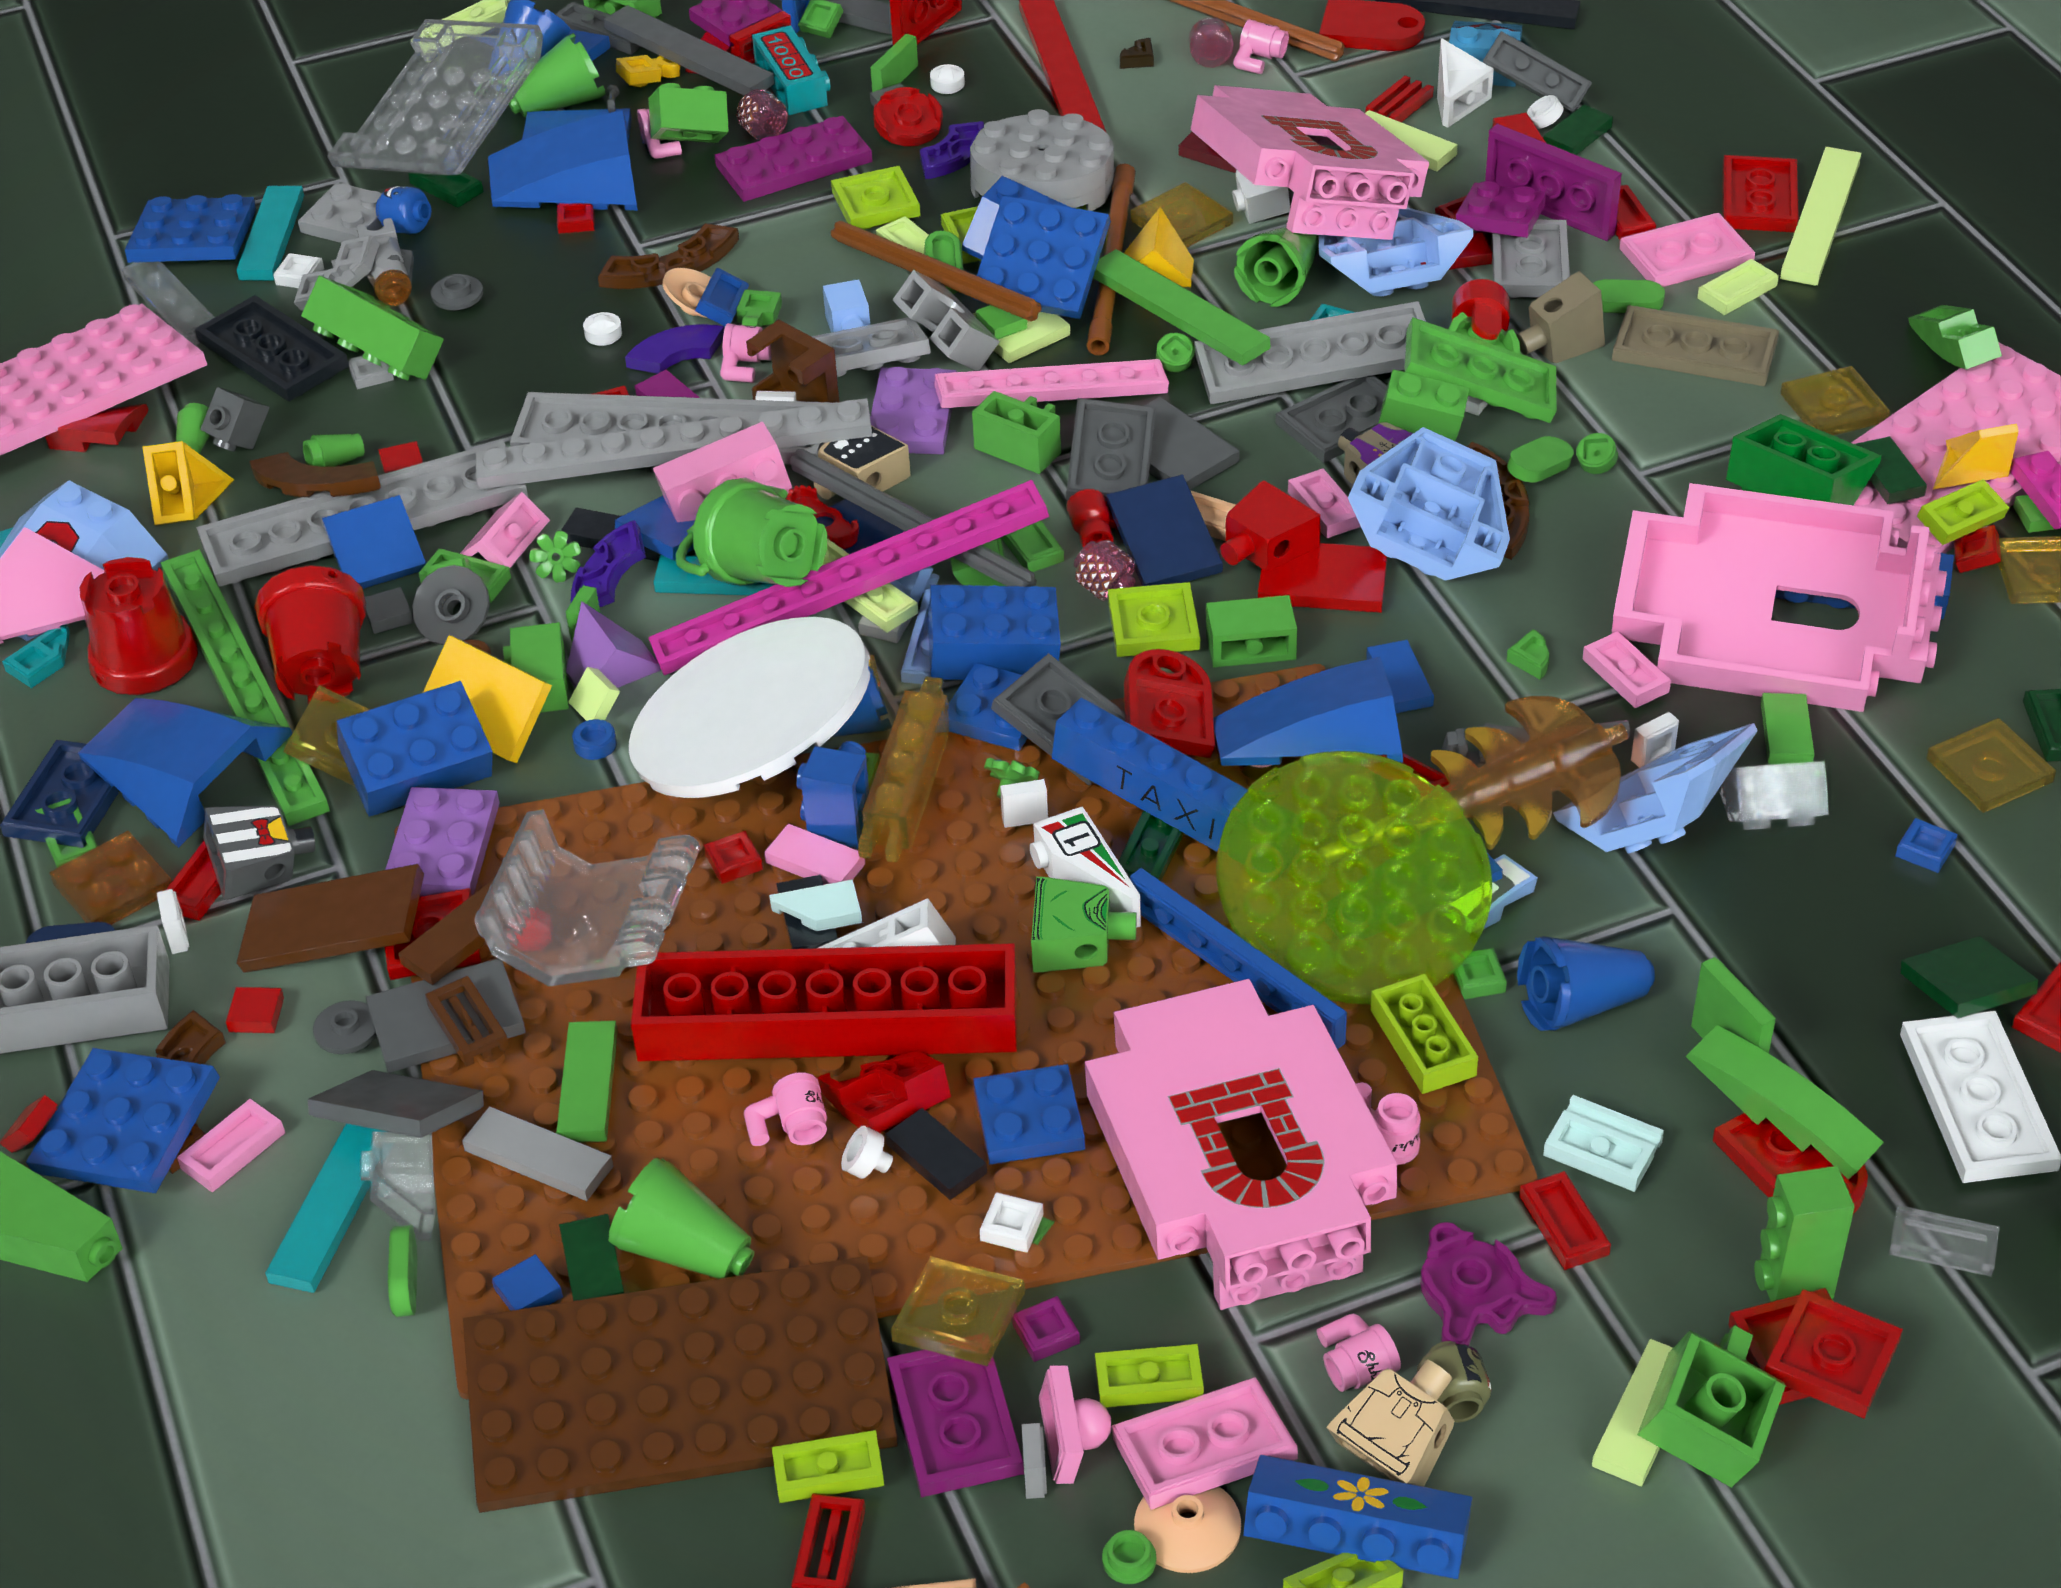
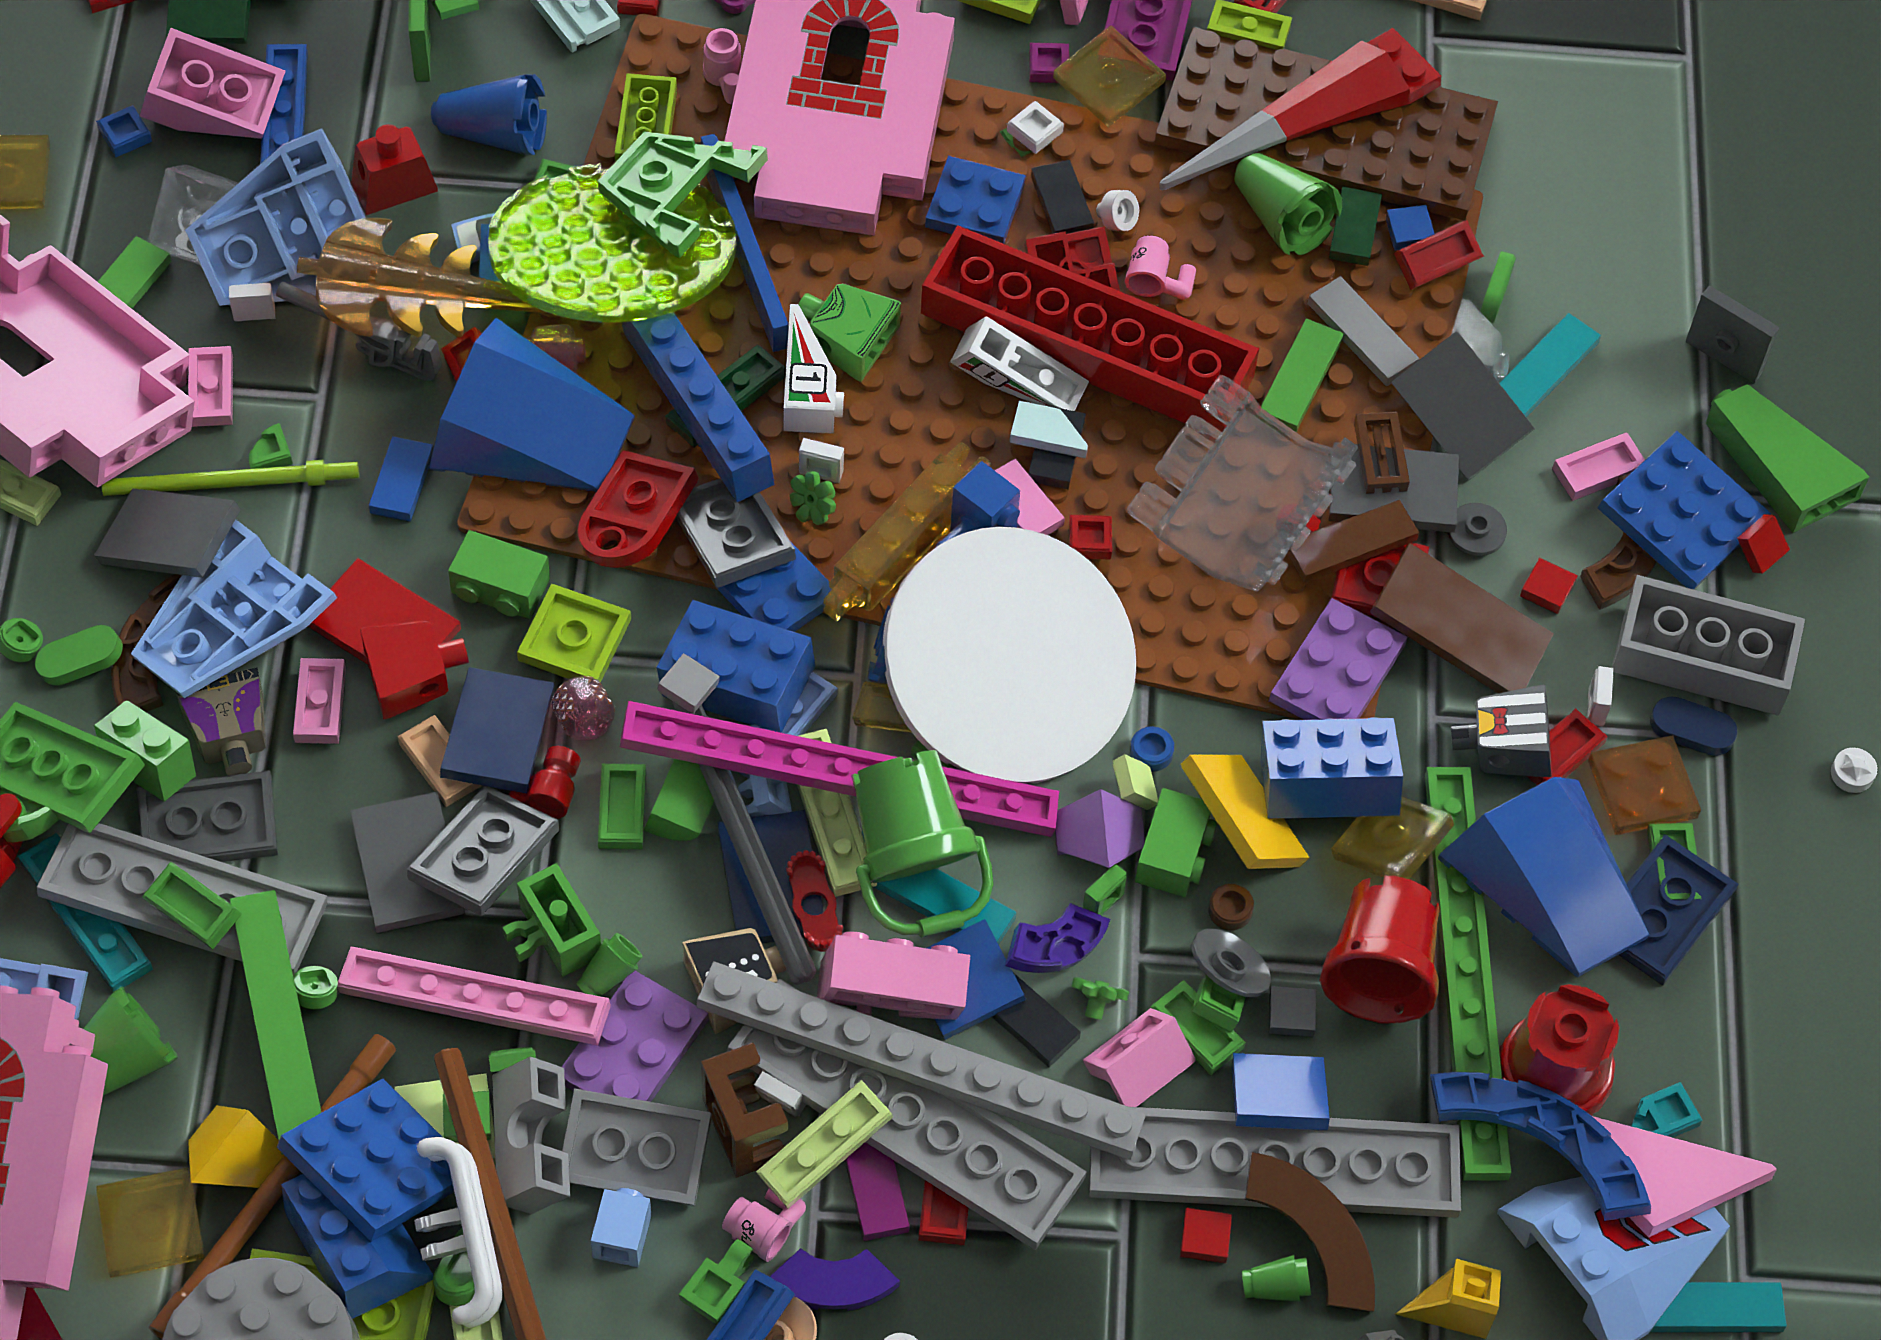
camera: 160 degrees left, 15 degrees up
none -> dark grey tile [94,488,241,578]
none -> lime bar [102,460,359,496]
none -> bright pink slope [140,28,285,139]
none -> bright green tile [142,862,241,950]
none -> blue tile [260,44,308,164]
none -> red torso [351,124,438,215]
none -> white piece [414,1137,502,1328]
none -> bright green tile [489,1046,536,1072]
none -> bright green cone [577,933,643,996]
none -> bright green wing [598,132,768,258]
none -> light grey tile [657,653,720,714]
none -> yellowish green tile [756,1080,893,1209]
none -> red plate [1159,28,1442,190]
none -> red tile [1394,220,1484,290]
none -> blue tile [1430,1072,1651,1221]
none -> dark grey plate [1685,286,1779,384]

